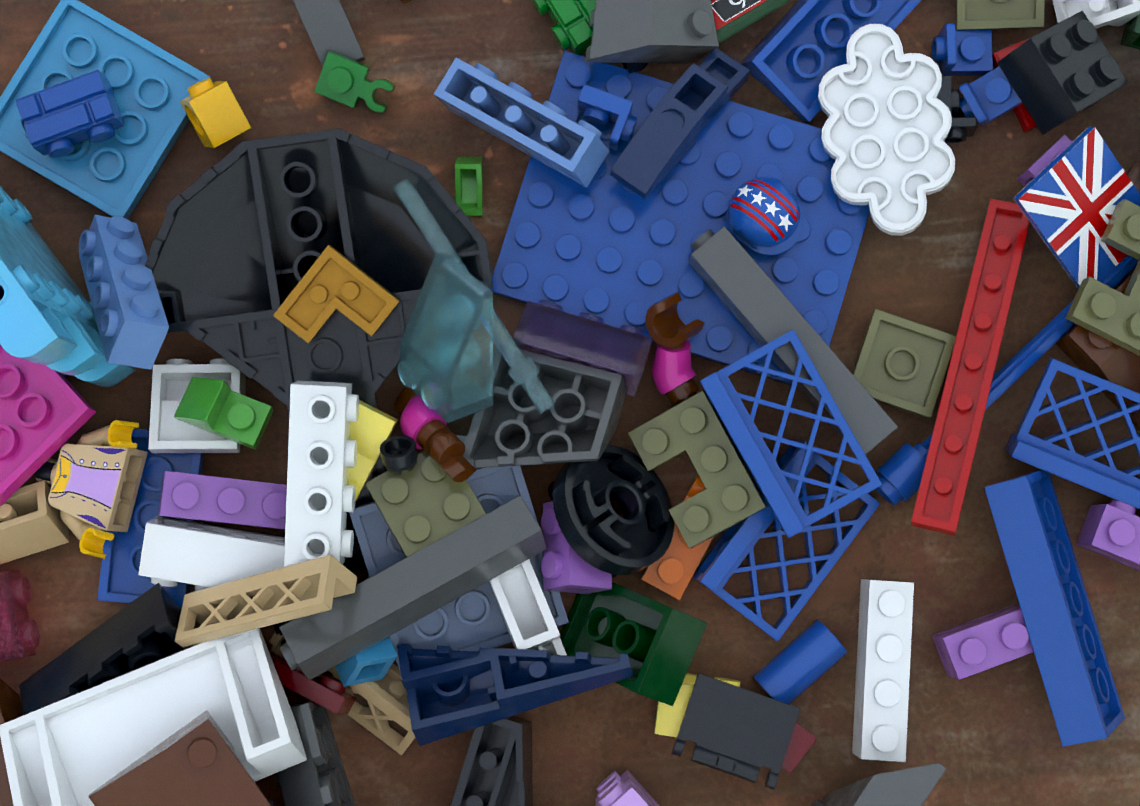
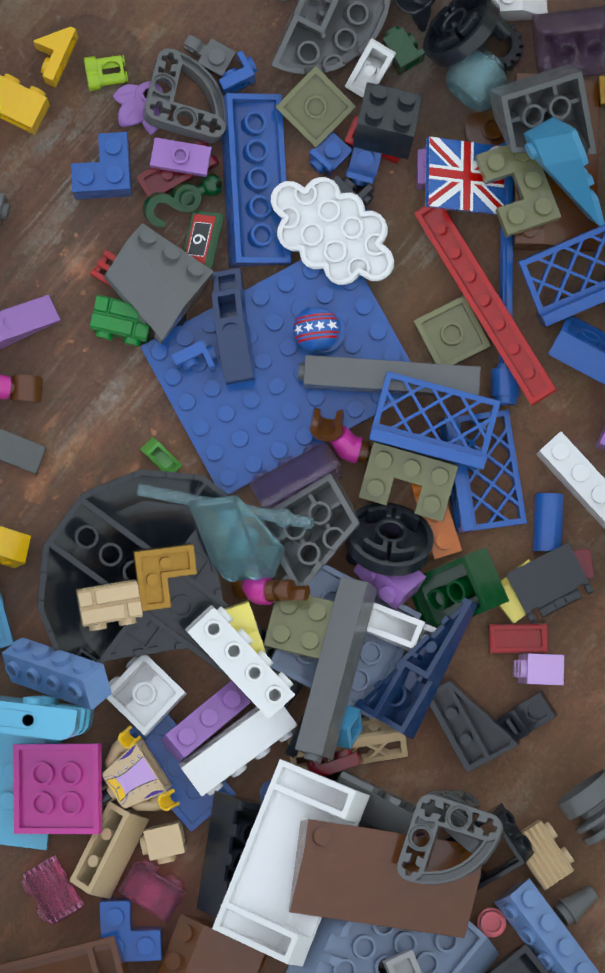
camera: 50 degrees left, 0 degrees up
bright green slope [174,377,274,450] -> none
tan fence [175,555,357,648] -> none
green plate [314,51,396,113] -> none
black hinge [380,435,418,475] -> none
medium blue brick [434,58,609,188] -> none
none -> tan brick [76,579,143,631]
none -> tan brick [140,819,188,864]
none -> red tile [488,623,548,654]

